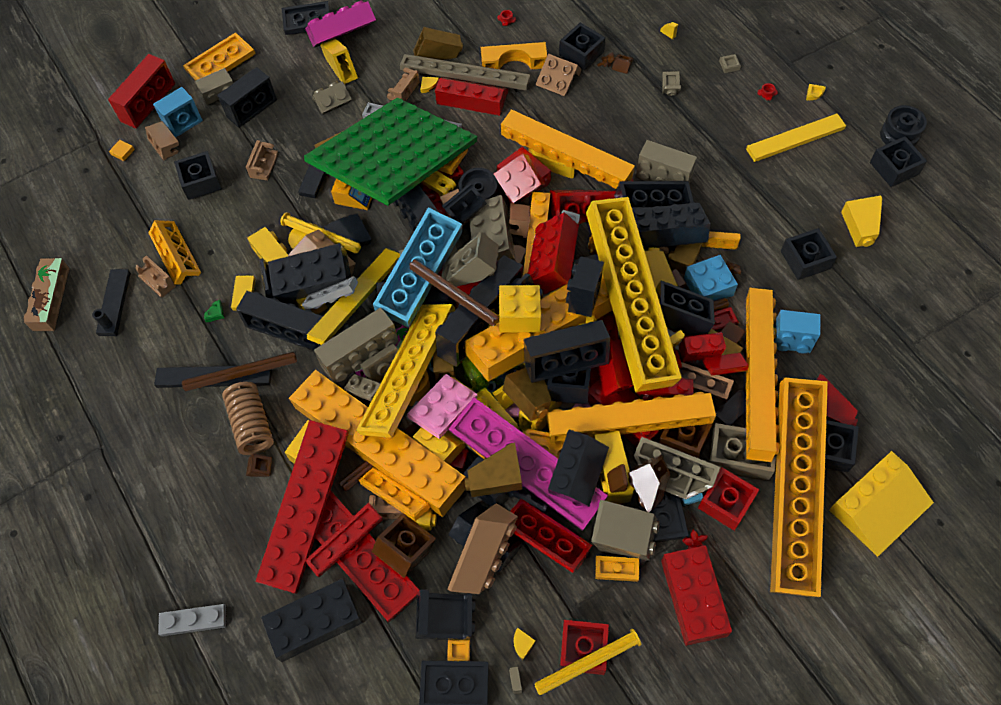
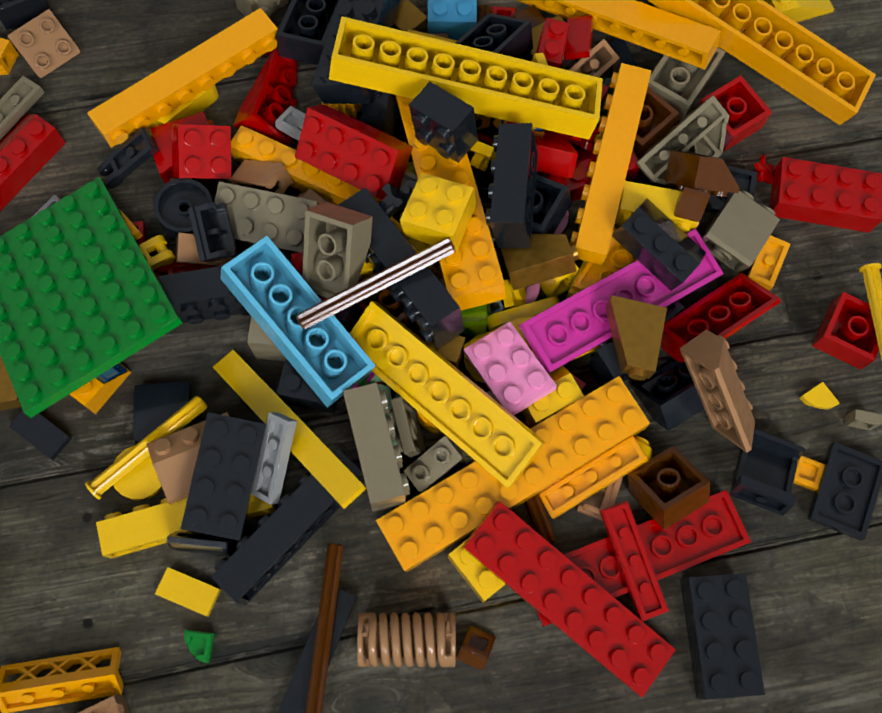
camera: 75 degrees left, 10 degrees up
none -> black hinge [97,127,159,189]

